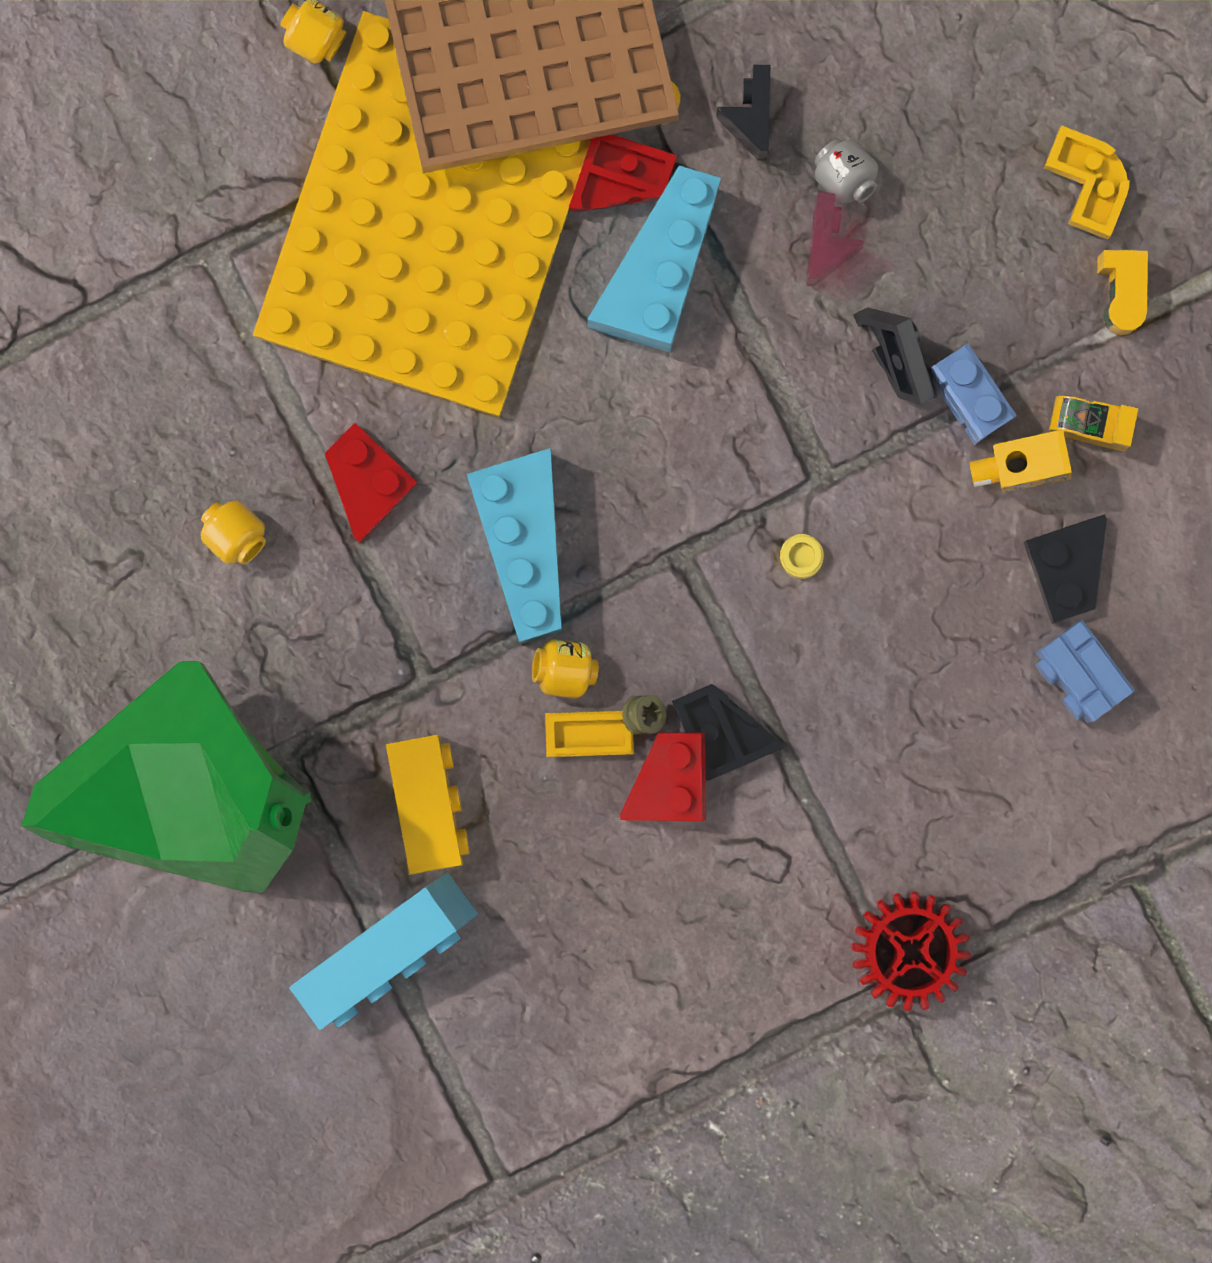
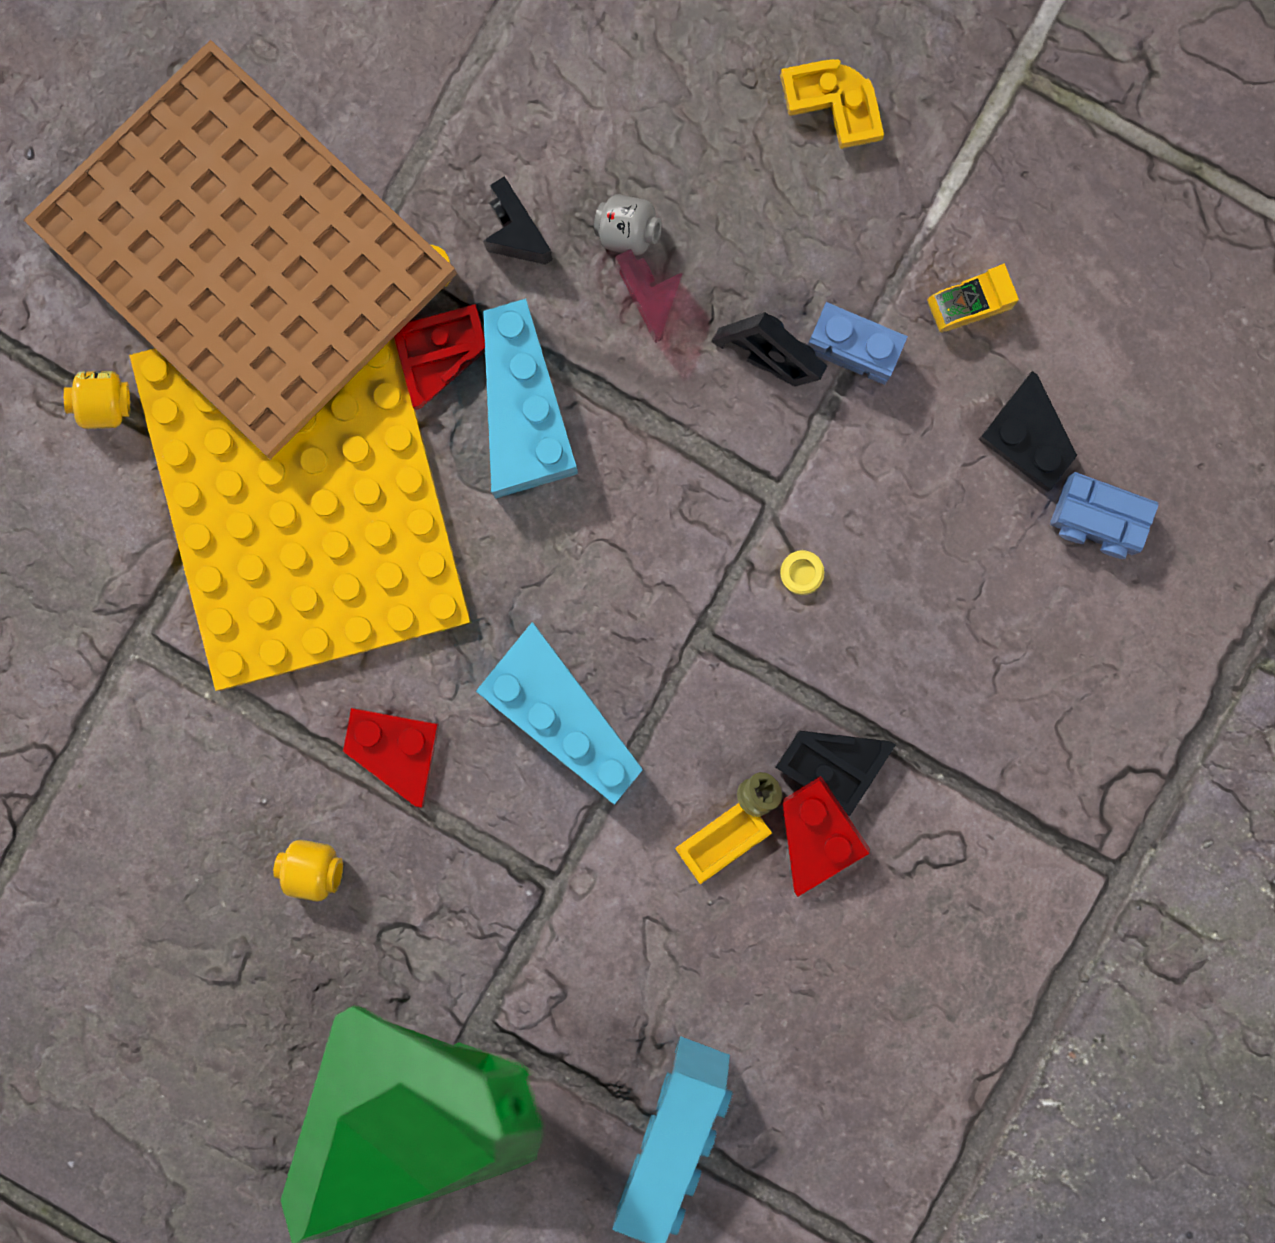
camera: 30 degrees left, 0 degrees up
yellow brick [386,735,470,875] -> none
yellow head [532,639,599,699] -> none
red gear [851,891,971,1011] -> none
yellow torso [969,429,1072,492] -> none
yellow leg [1097,250,1148,336] -> none

